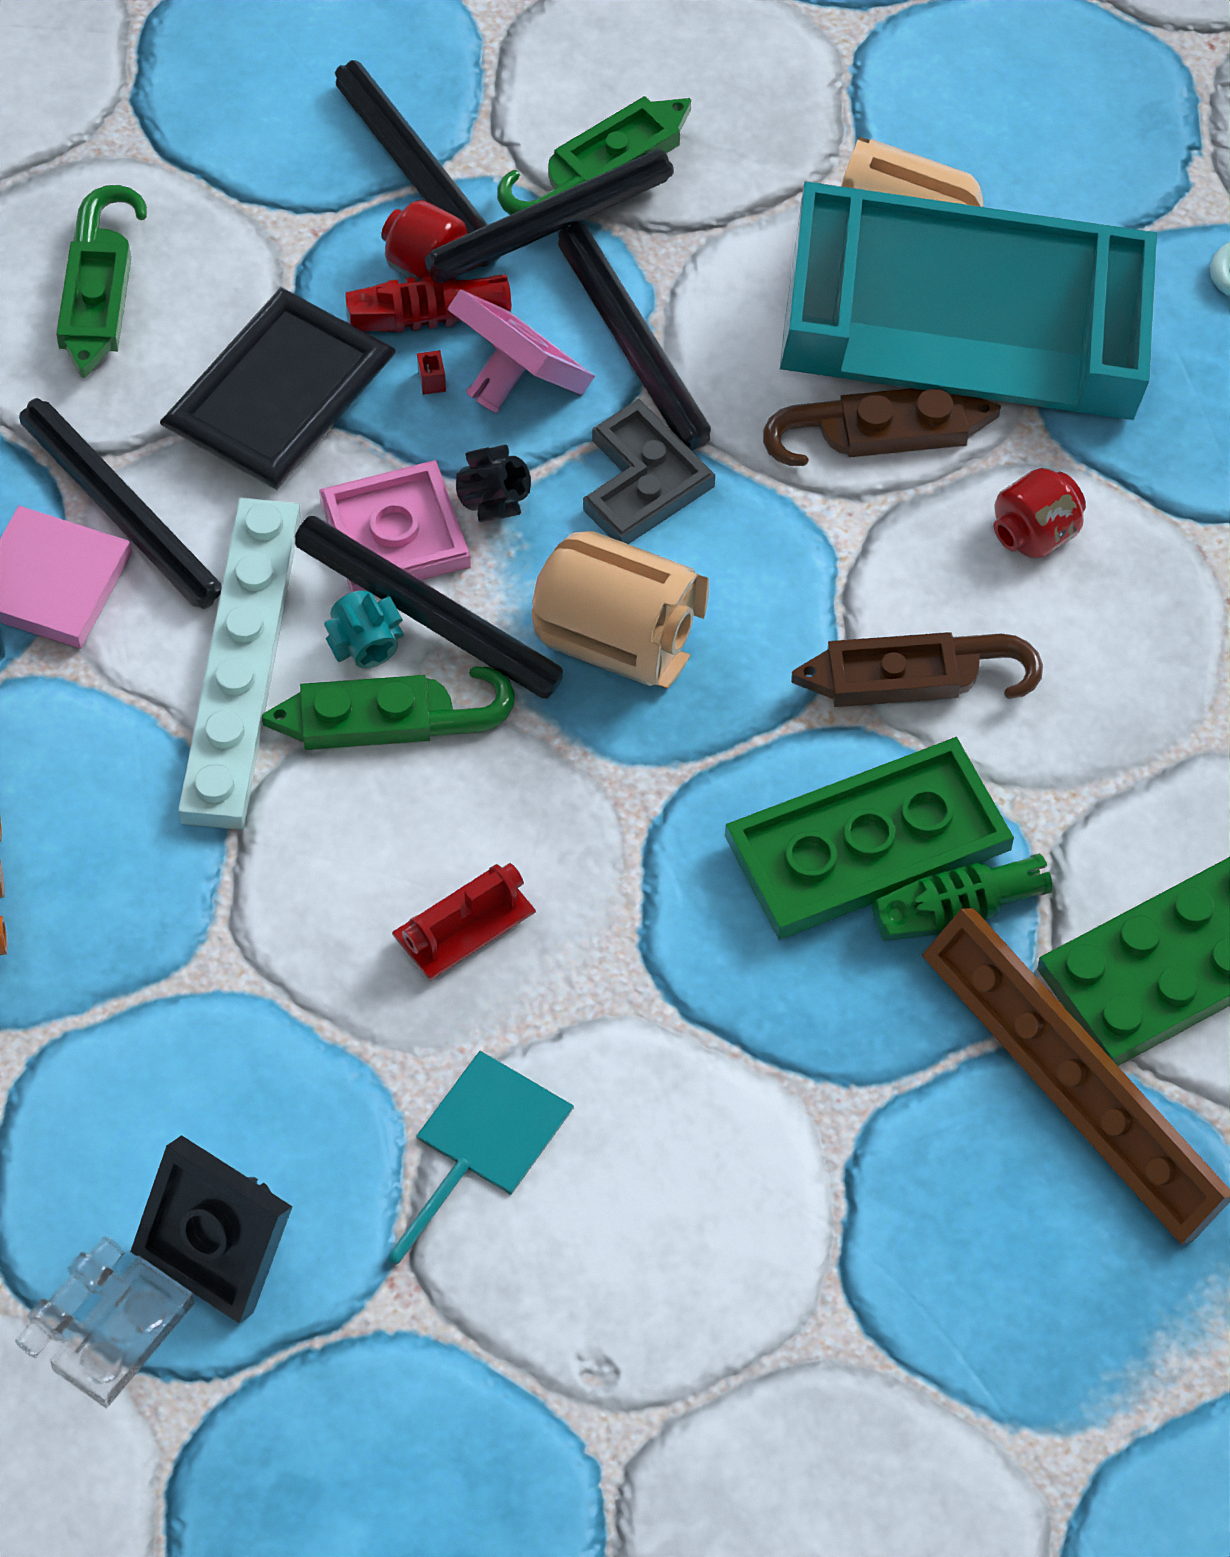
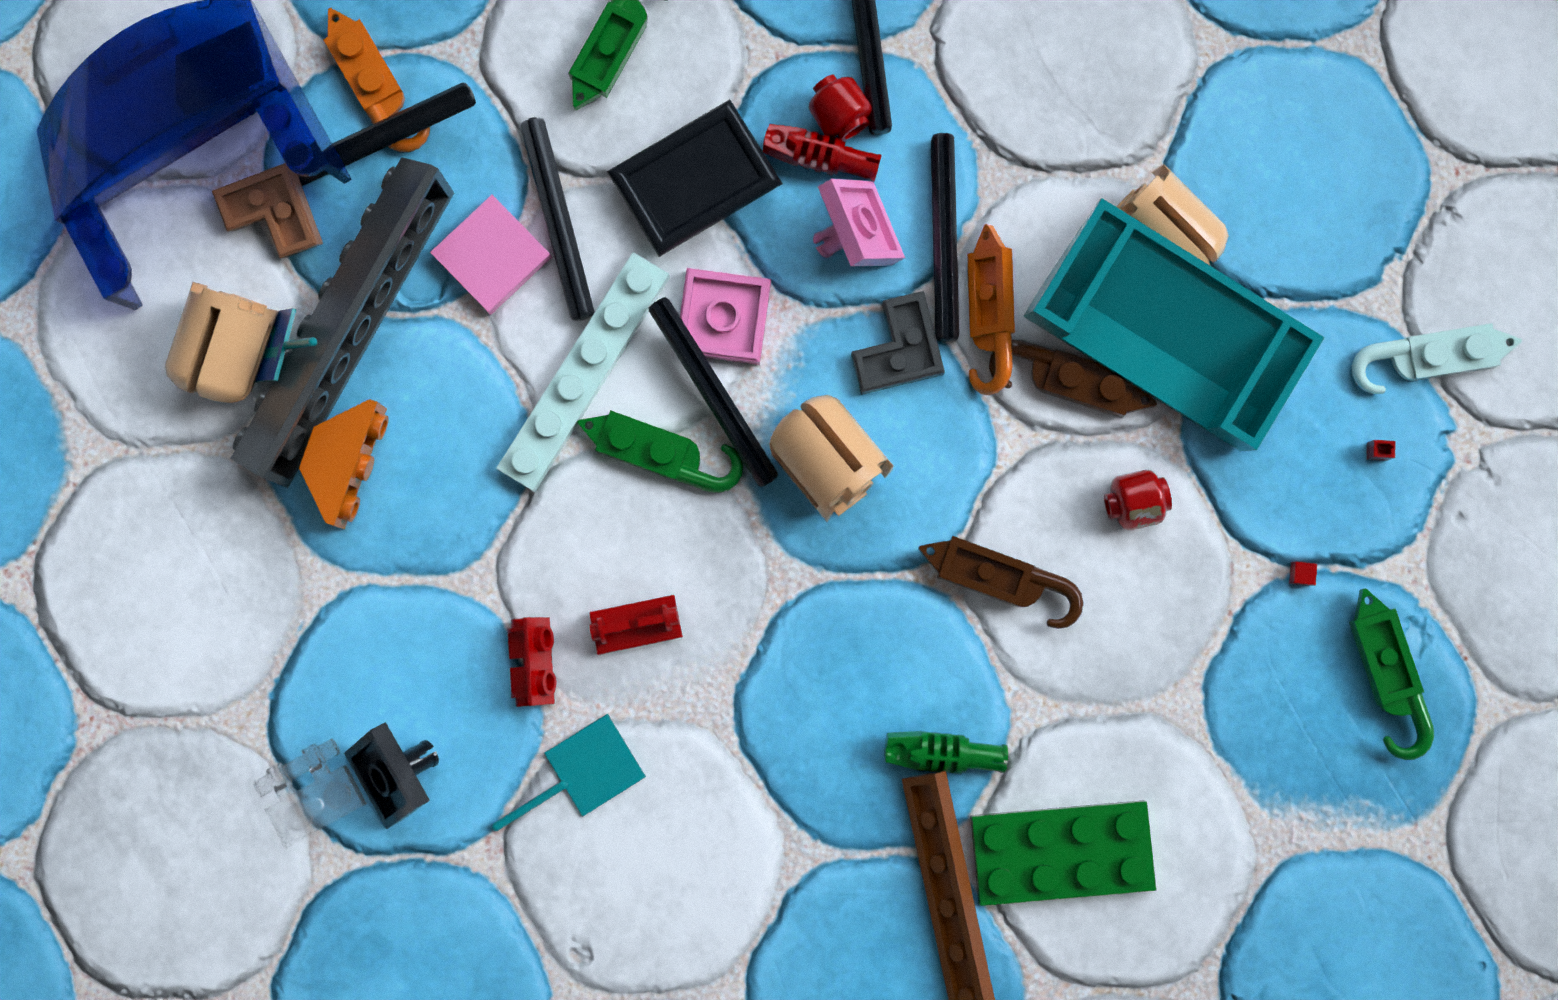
camera: 25 degrees right, 25 degrees up
teal gear [324,590,404,668] -> none
red piece [417,350,446,395] -> none
black axle [425,149,674,283] -> none
black gear [456,445,531,522] -> none
green plate [497,96,691,215] -> none
green plate [725,737,1014,940] -> none
none -> red hinge [507,617,557,707]
none -> orange plate [967,224,1015,395]

